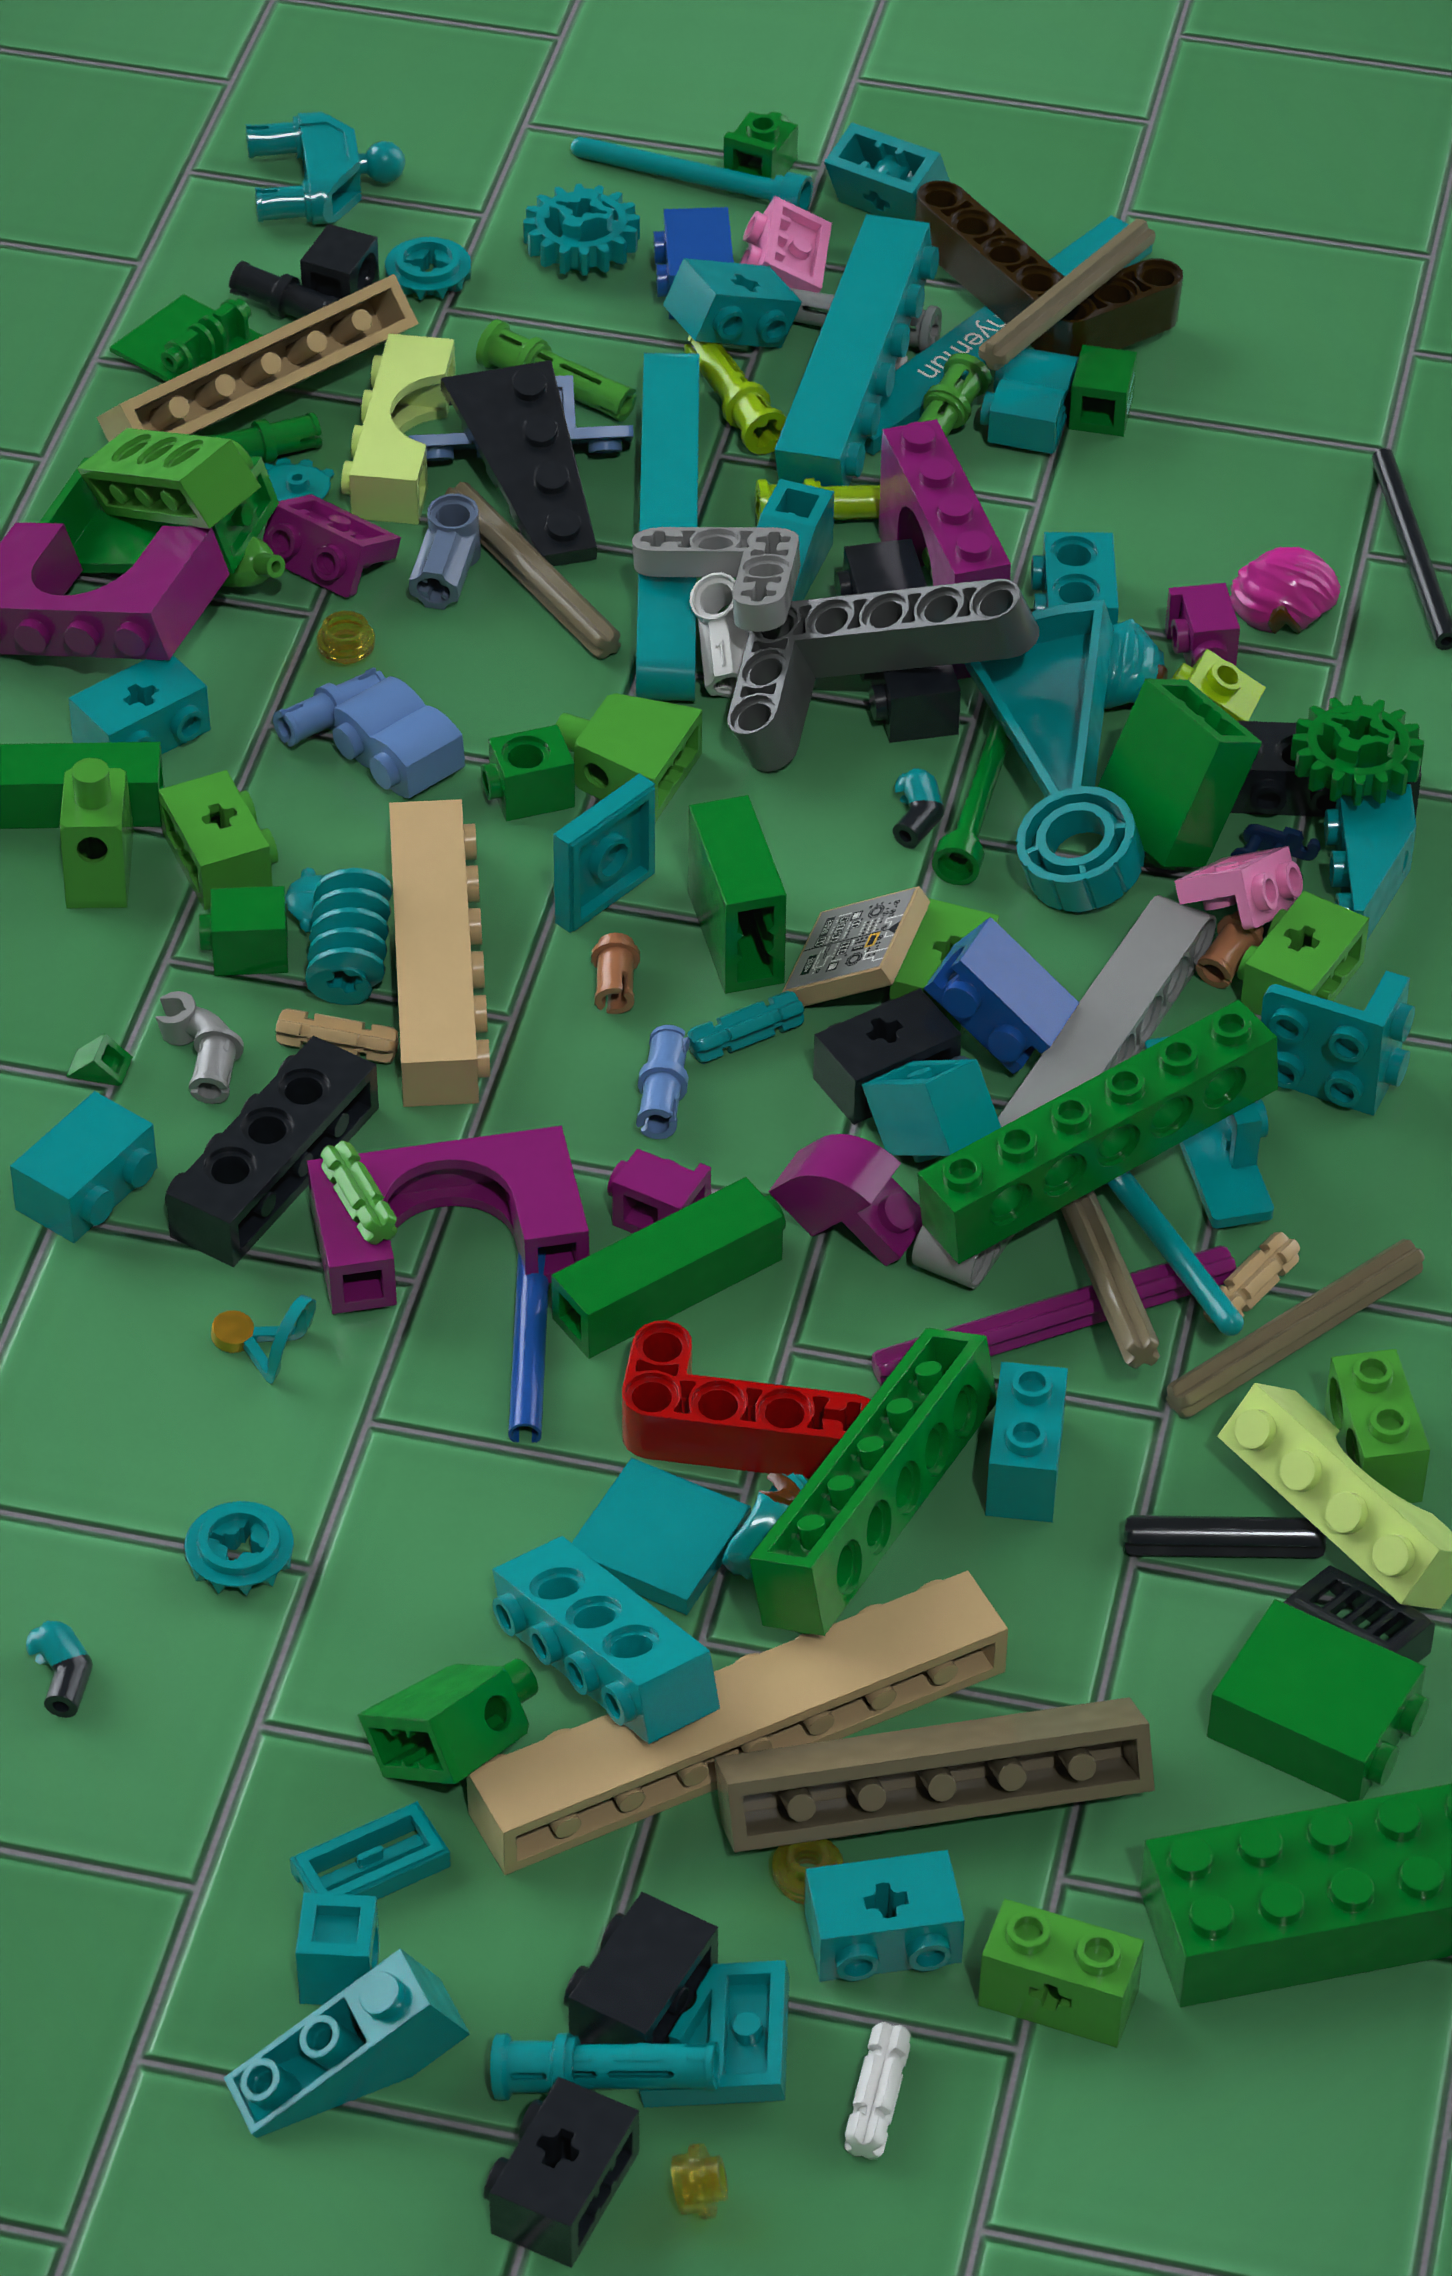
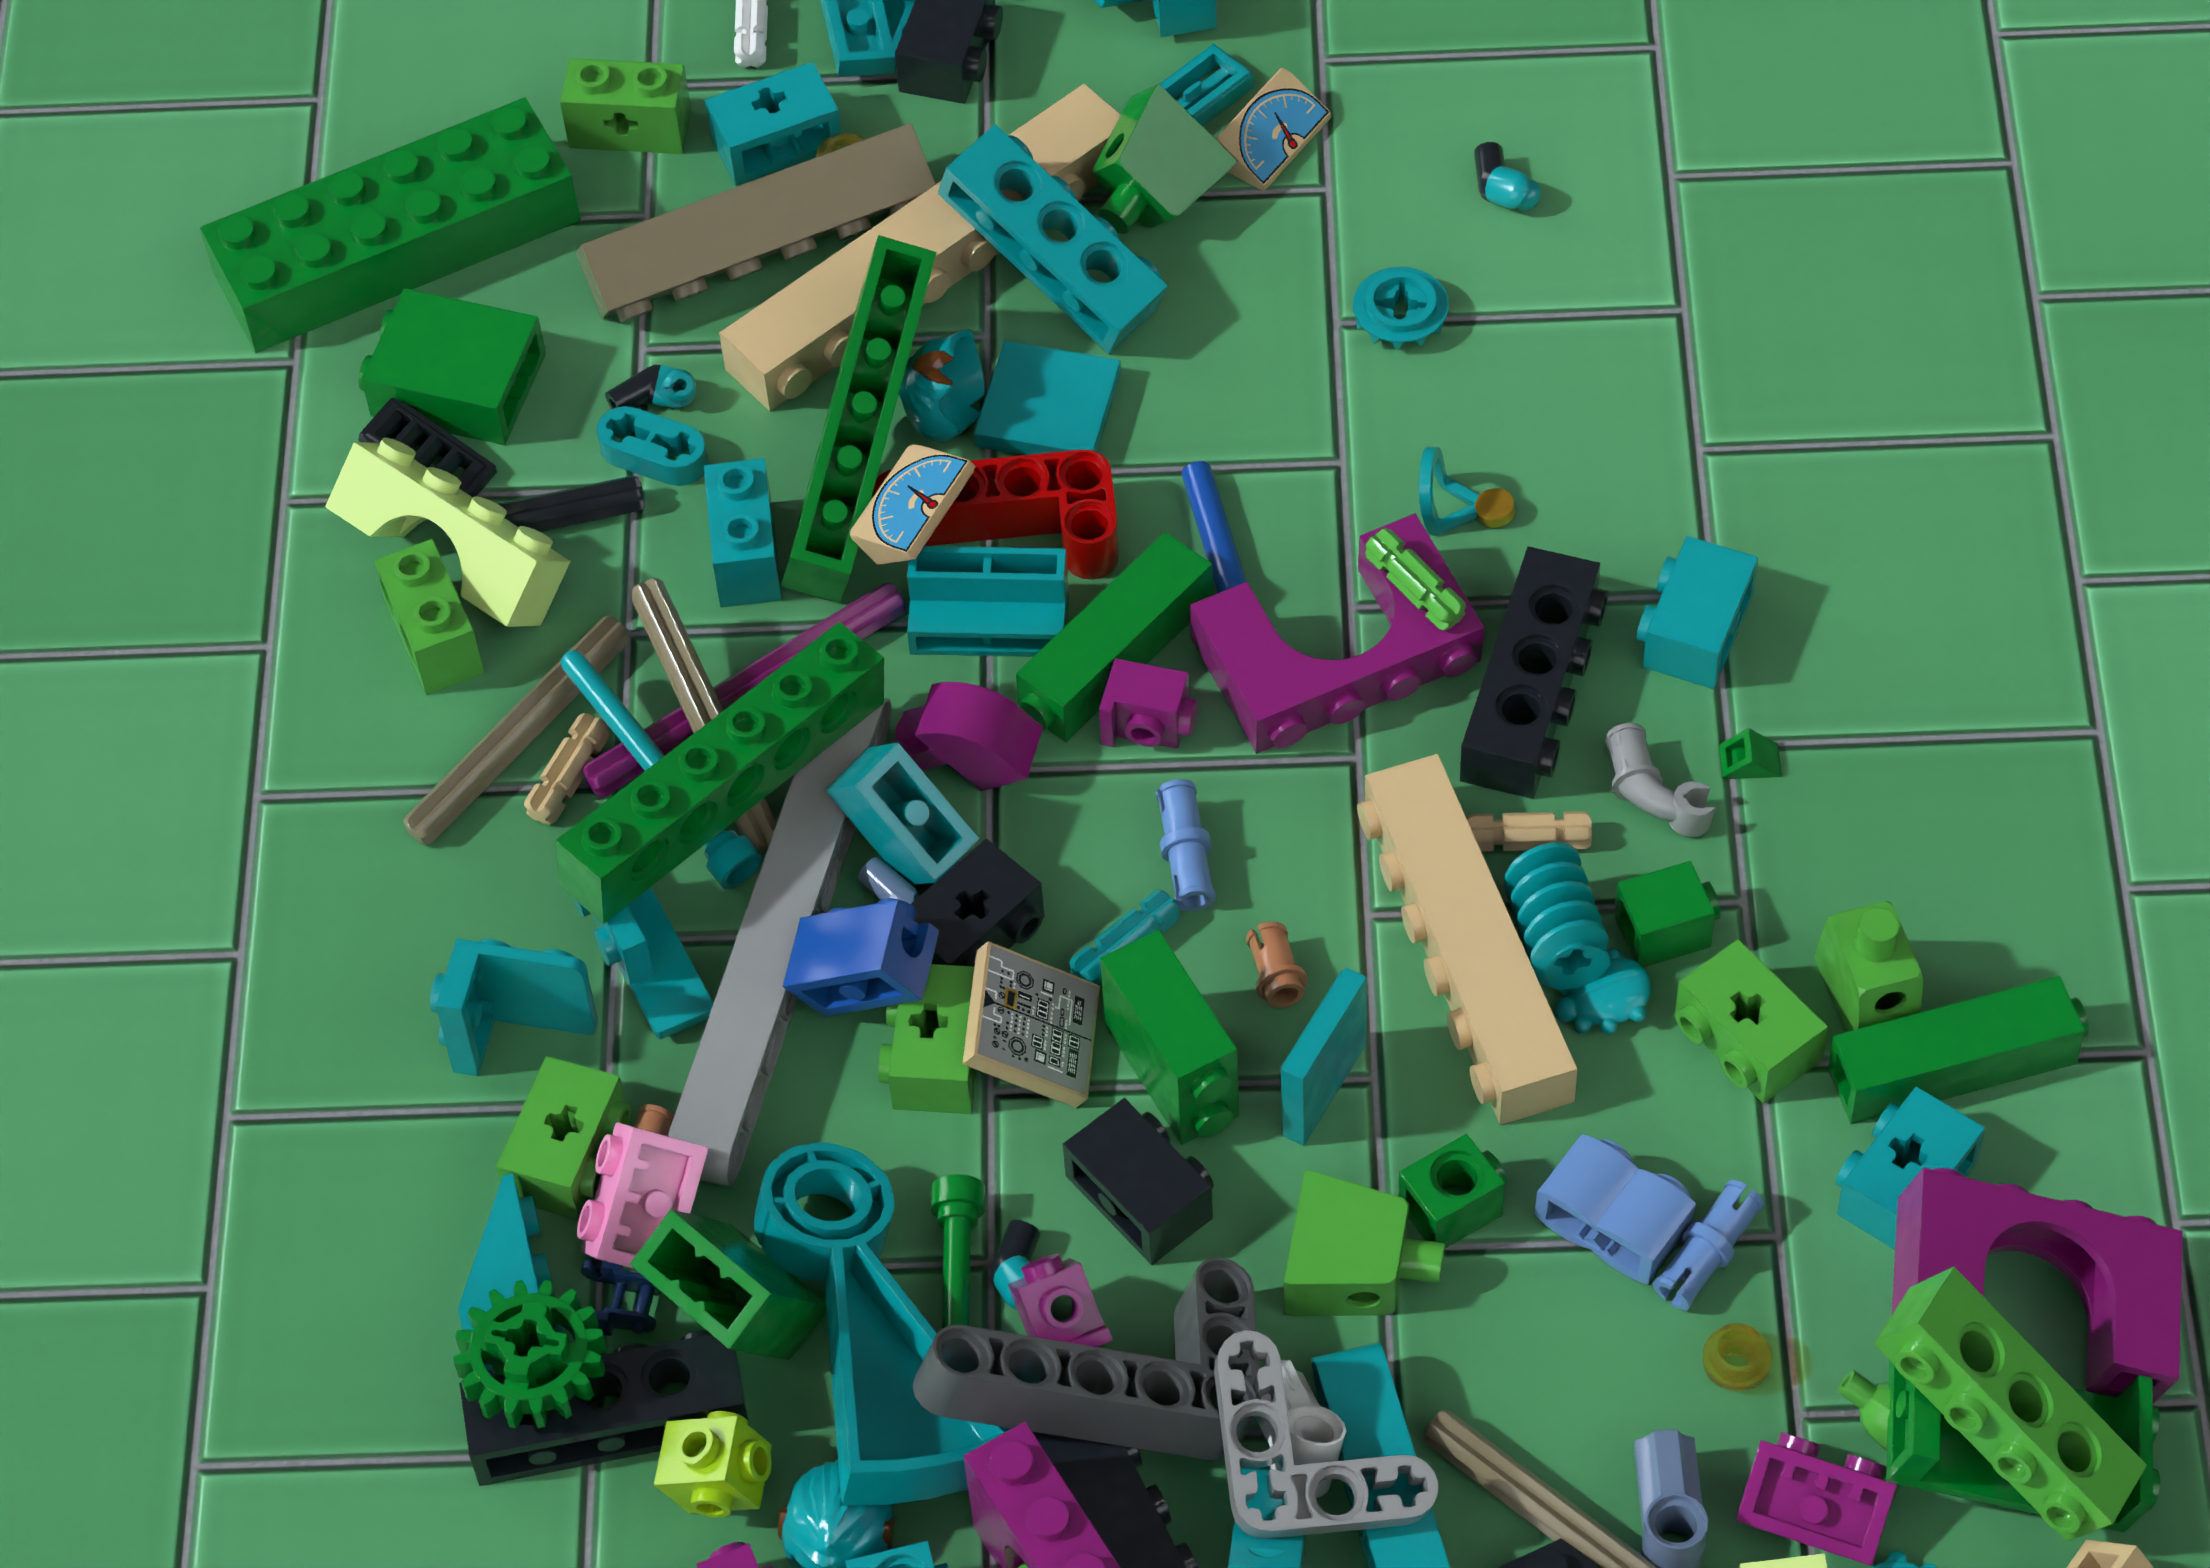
camera: 170 degrees right, 10 degrees up
none -> teal beam [596,406,708,486]
none -> arm [605,365,696,409]
none -> slope [850,445,976,565]
none -> teal piece [907,546,1069,657]
none -> magenta brick [1007,1253,1113,1347]
none -> black brick [1063,1097,1214,1265]
none -> slope [1216,67,1331,191]

